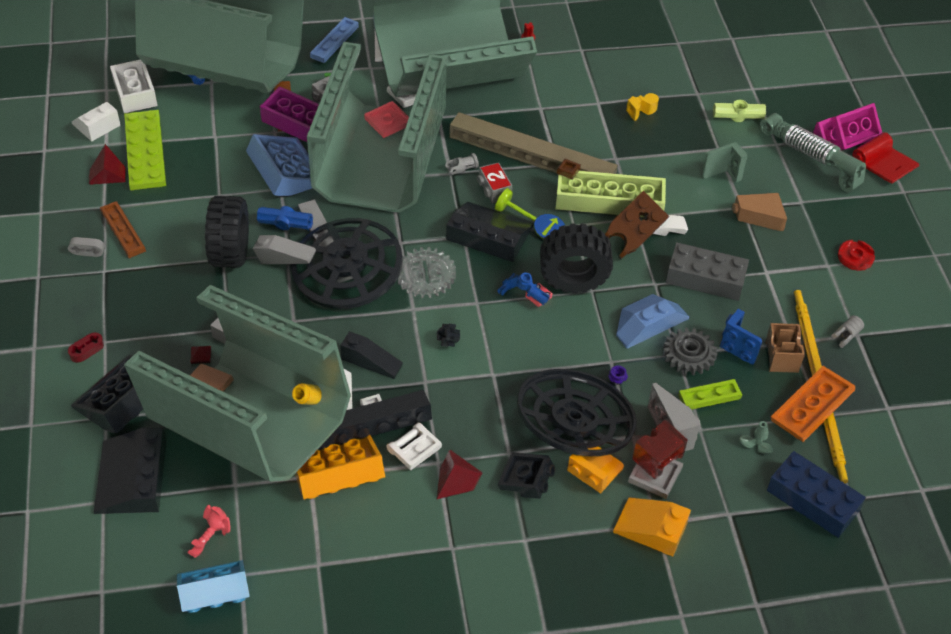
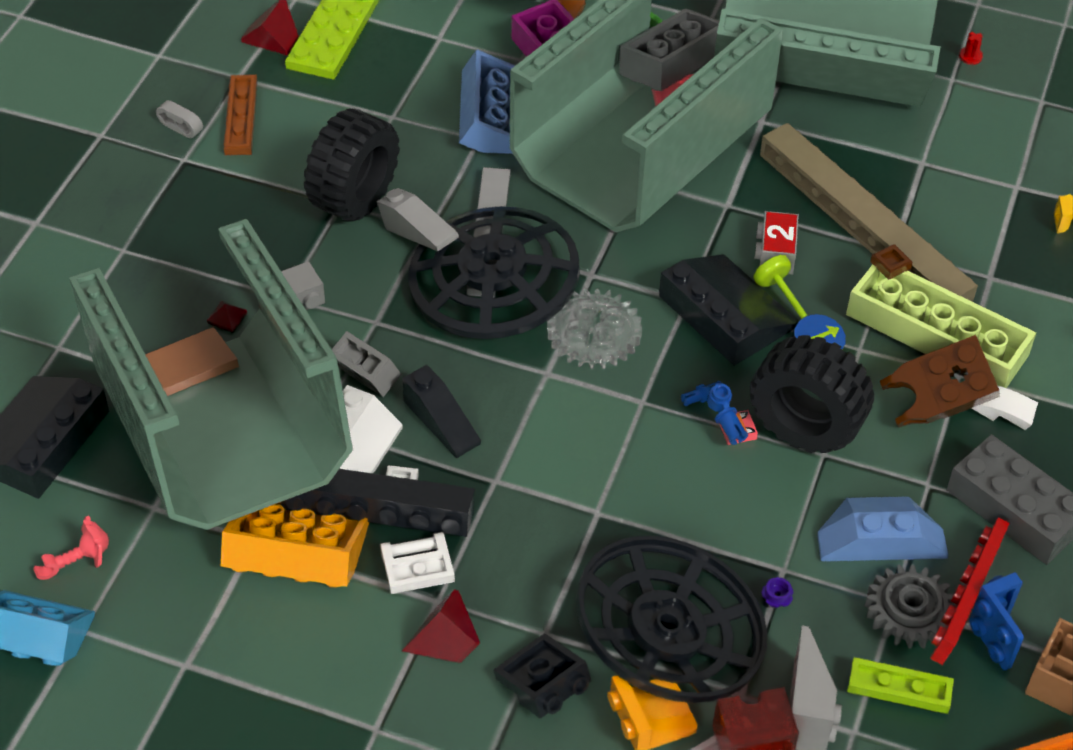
camera: 30 degrees right, 0 degrees up
dark red beam [68,332,104,363] -> none
black slope [71,355,143,433] -> none
blue piece [257,206,313,230] -> none
yellow brick [292,383,322,405] -> none
black gear [437,323,460,347] -> none
light grey piece [445,153,479,174] -> none
none -> dark grey brick [619,8,719,91]
none -> red plate [930,517,1010,665]

